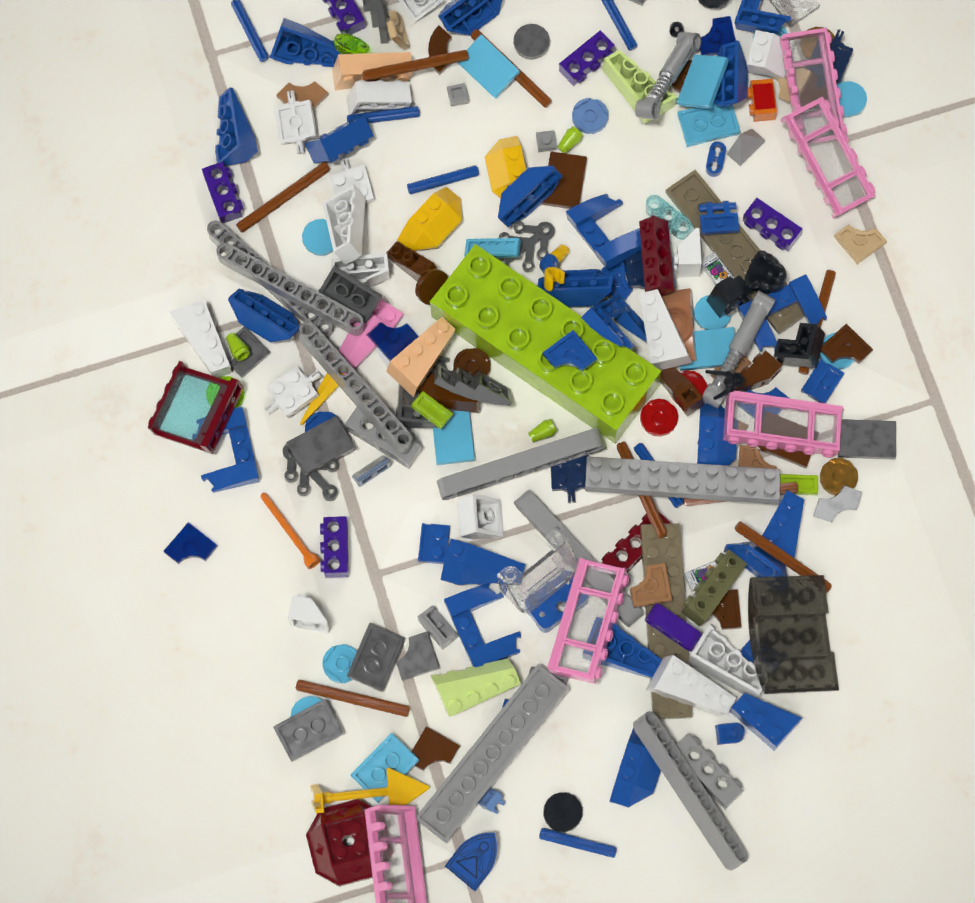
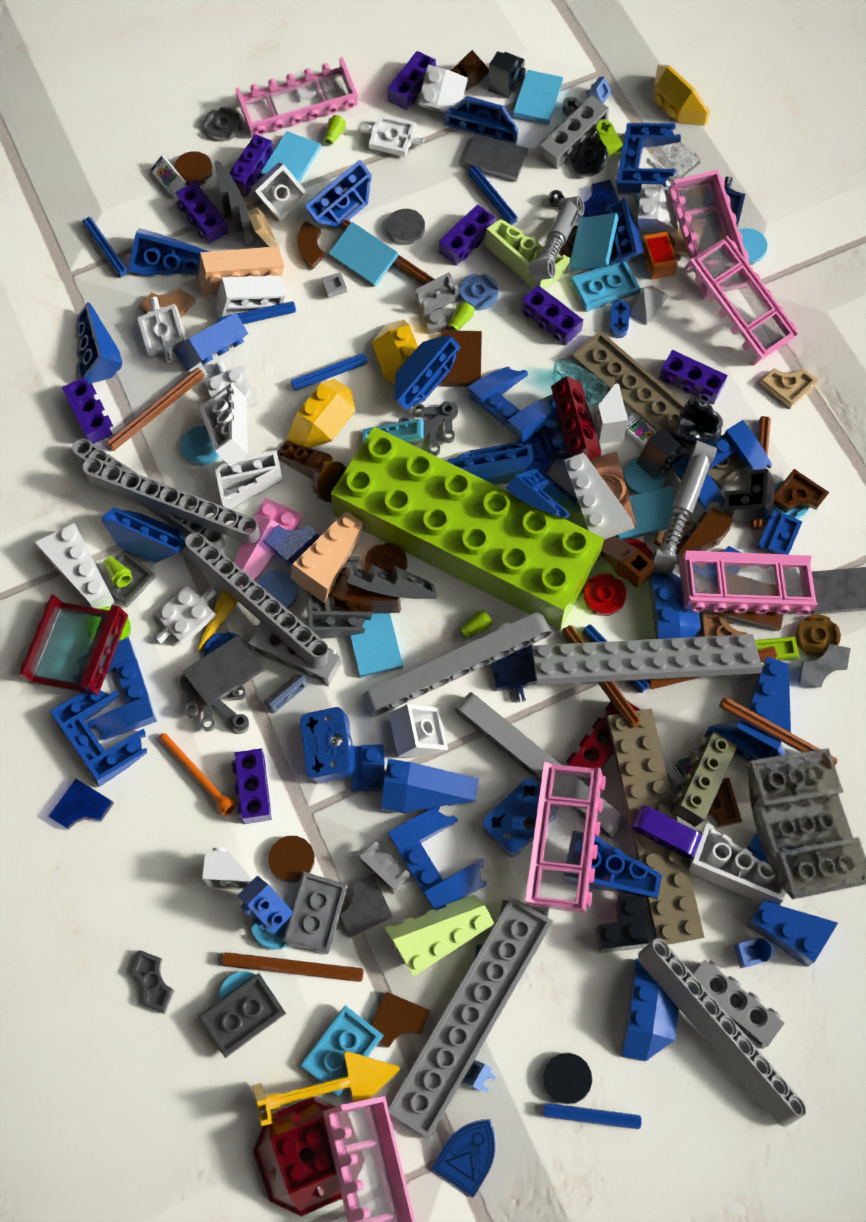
camera: 10 degrees left, 5 degrees down
dark grey slope [318,265,382,323] -> none
clear neon green tile [333,33,369,54] -> none
dark orange axle [362,50,469,81] -> none
lime tile [411,391,453,429] -> none
clear windscreen [497,526,579,613] -> none
yellow piece [539,244,570,291] -> none
blue tile [543,330,597,372] -> none
medium nougat tile [630,563,672,608] -> none
white wedge [646,655,736,716] -> none
blue plate [698,201,739,235] -> none
black plant [705,370,744,400] -> none
none -> blue wedge [50,690,147,787]
none -> flat silver tile [130,950,175,1014]
none -> blue brick [237,875,294,934]
none -> medium blue tile [256,570,298,609]
none -> reddish brown tile [268,836,315,883]
none -> blue axle [300,707,356,784]
none -> light grey hinge [415,272,459,313]
none -> dark purple brick [521,285,584,345]
none -> black brick [595,895,650,953]

